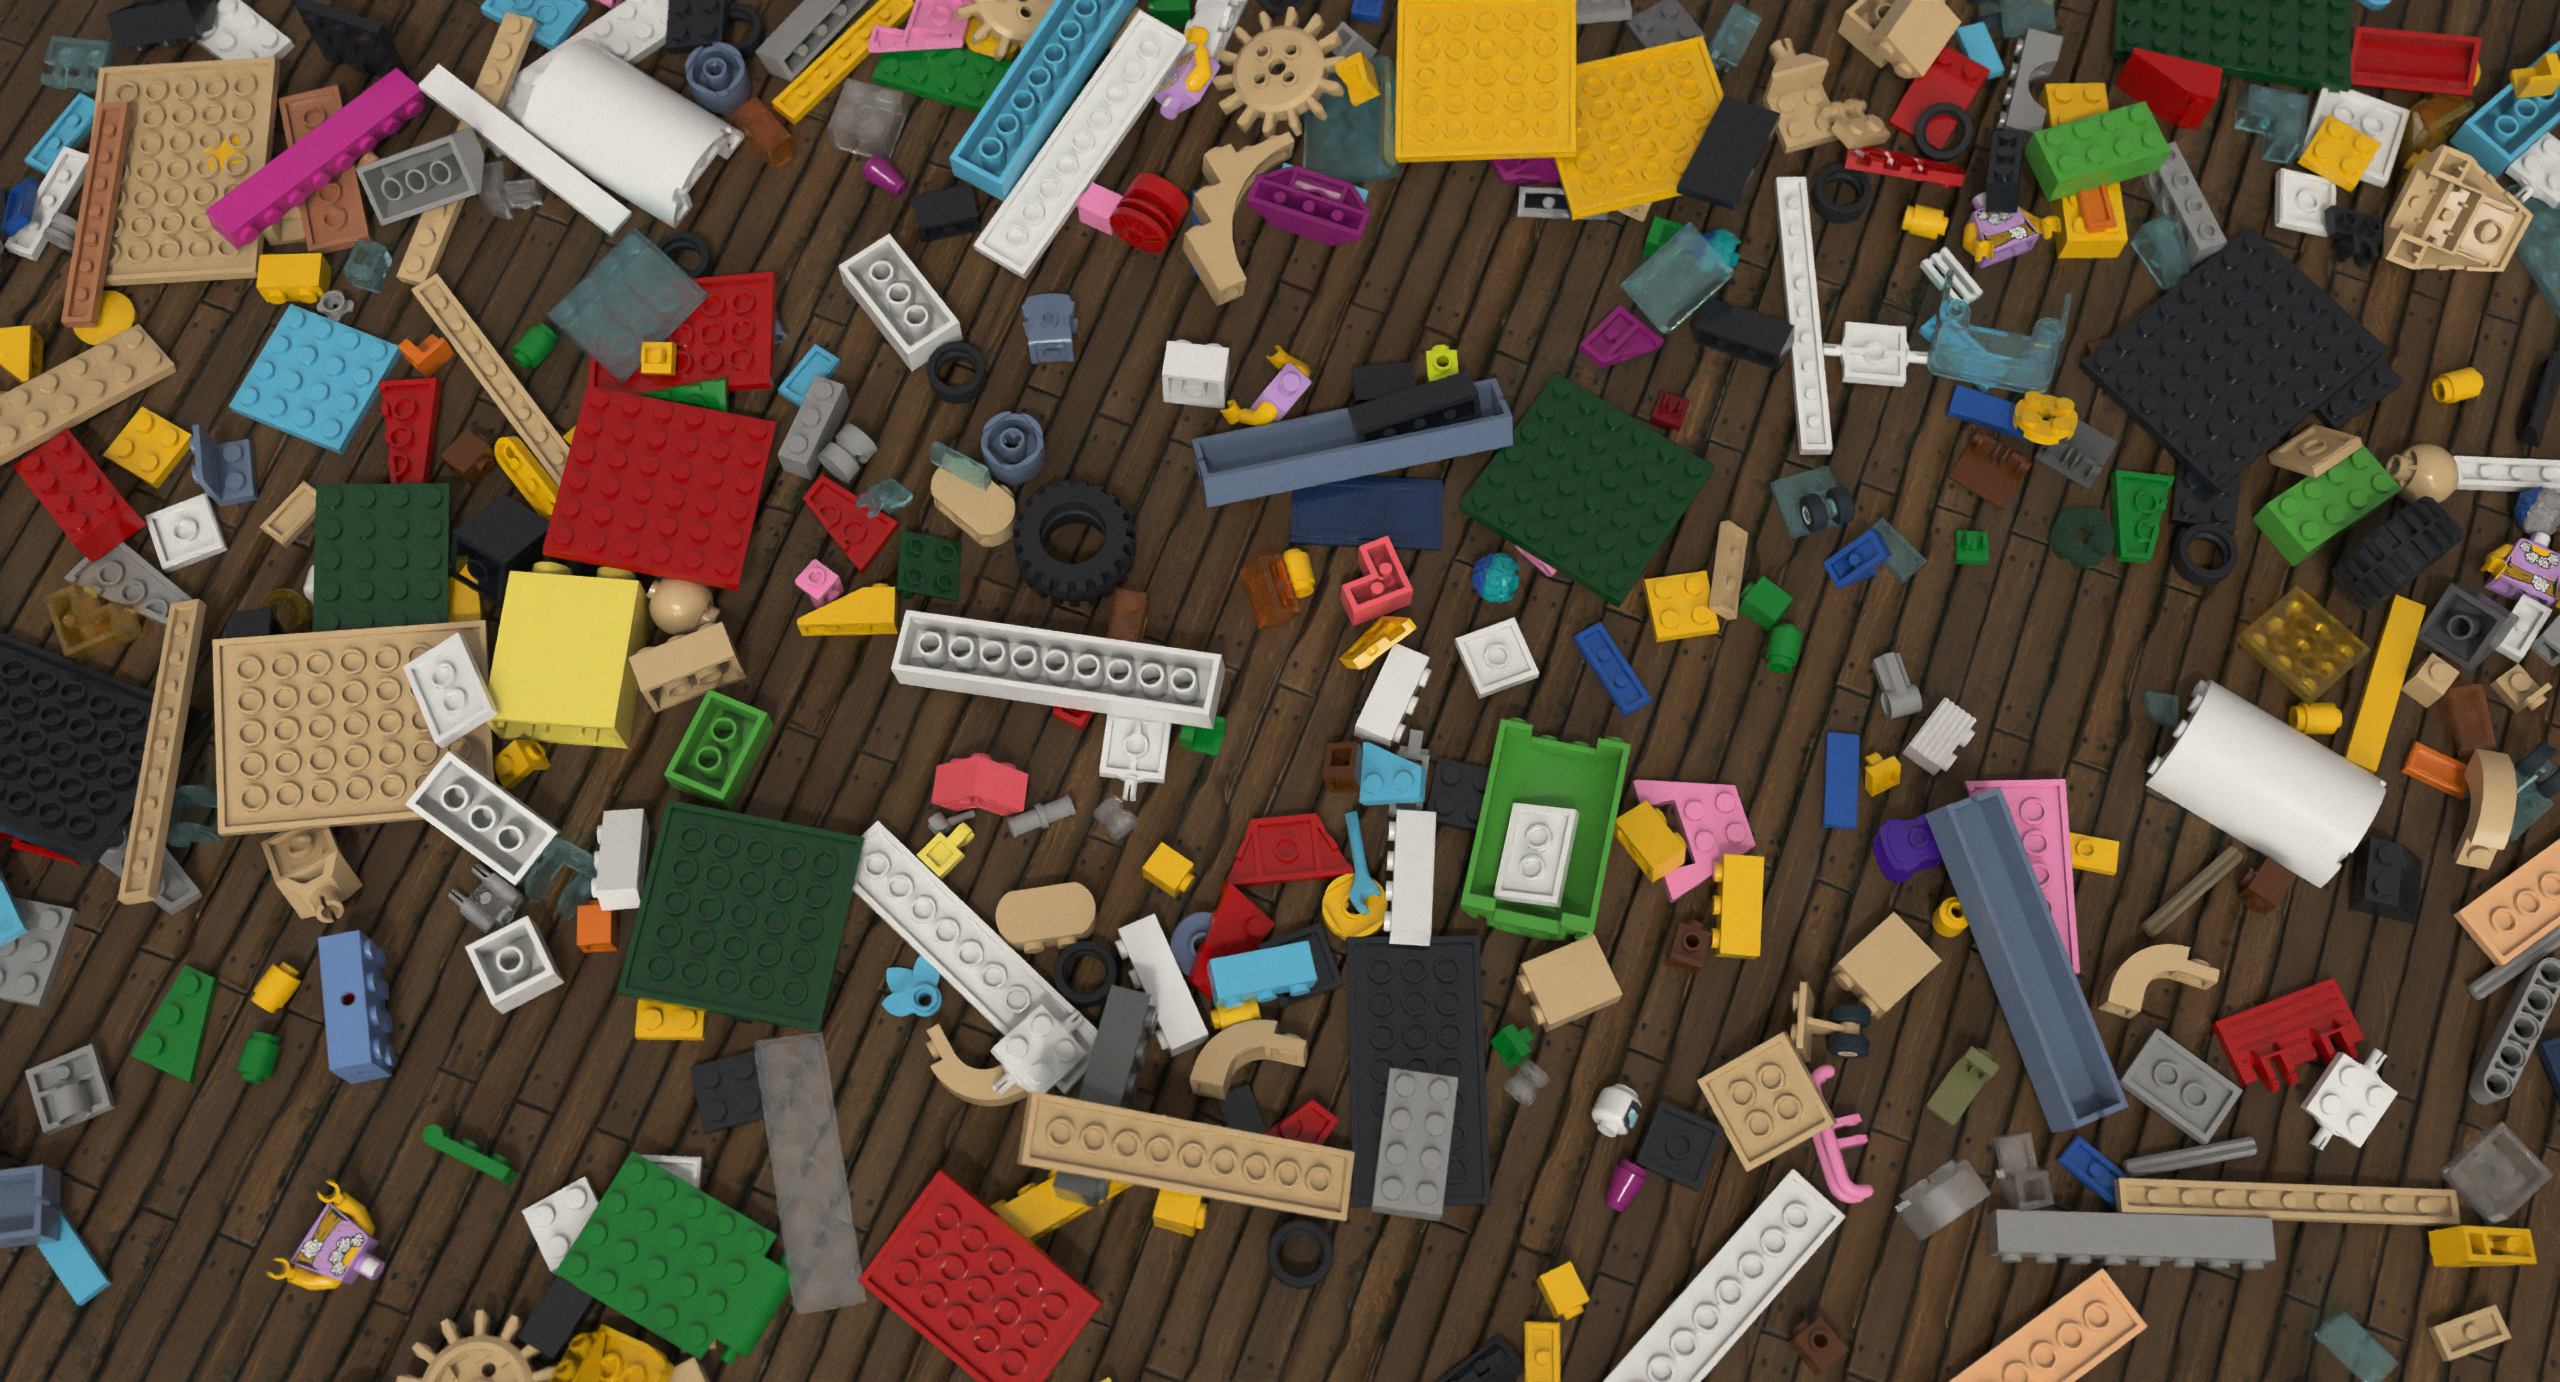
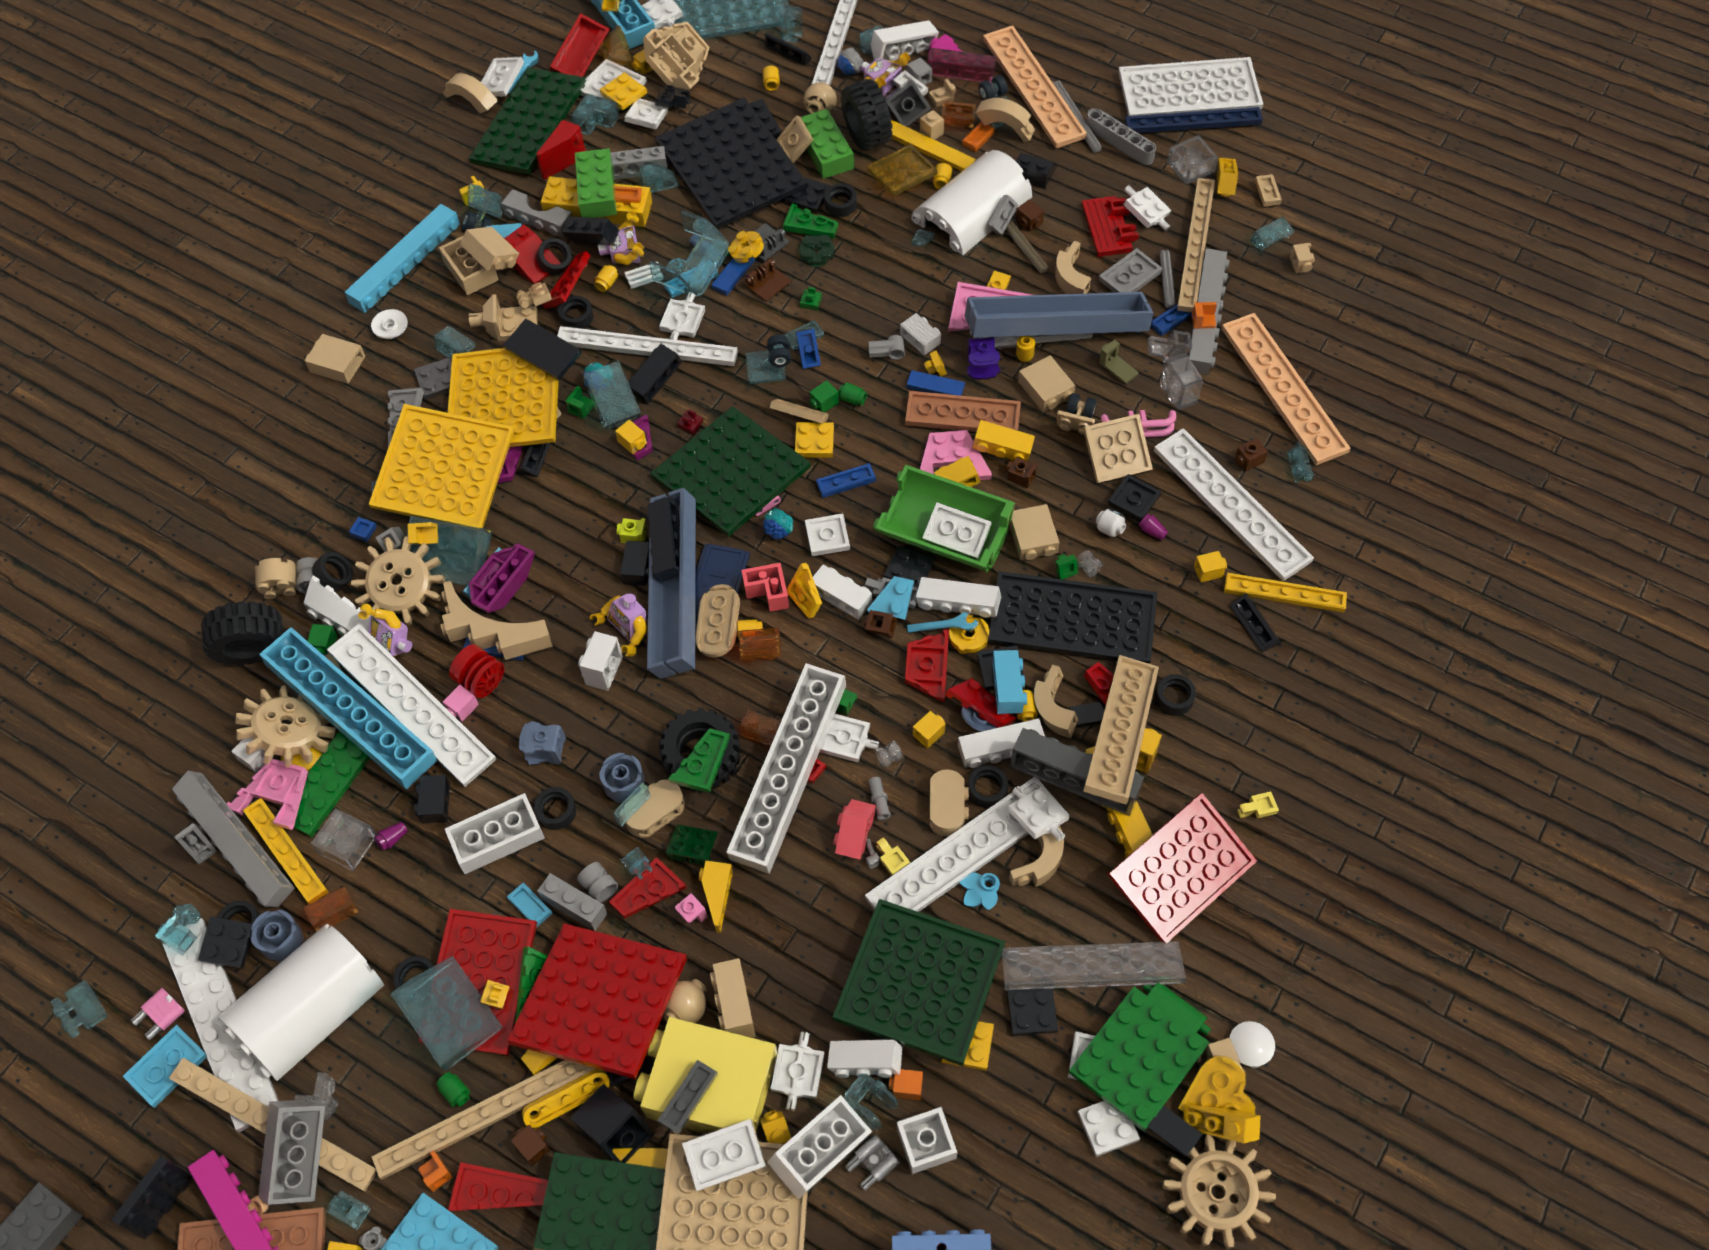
camera: 75 degrees left, 10 degrees down
white tile [418,64,632,237] -> none
green plate [423,1124,518,1186] -> none
bright green brick [664,689,774,811] -> none
light grey brick [1370,1068,1458,1221] -> none
none -> yellow brick [615,420,647,454]
none -> dark grey plate [657,1060,718,1135]
none -> green wing [668,728,730,793]
none -> tan tile [695,584,740,658]
none -> white plate [771,1032,825,1111]
none -> nougat plate [905,391,1021,432]
none -> light grey plate [987,195,1019,235]
none -> orange panel [1192,302,1217,329]

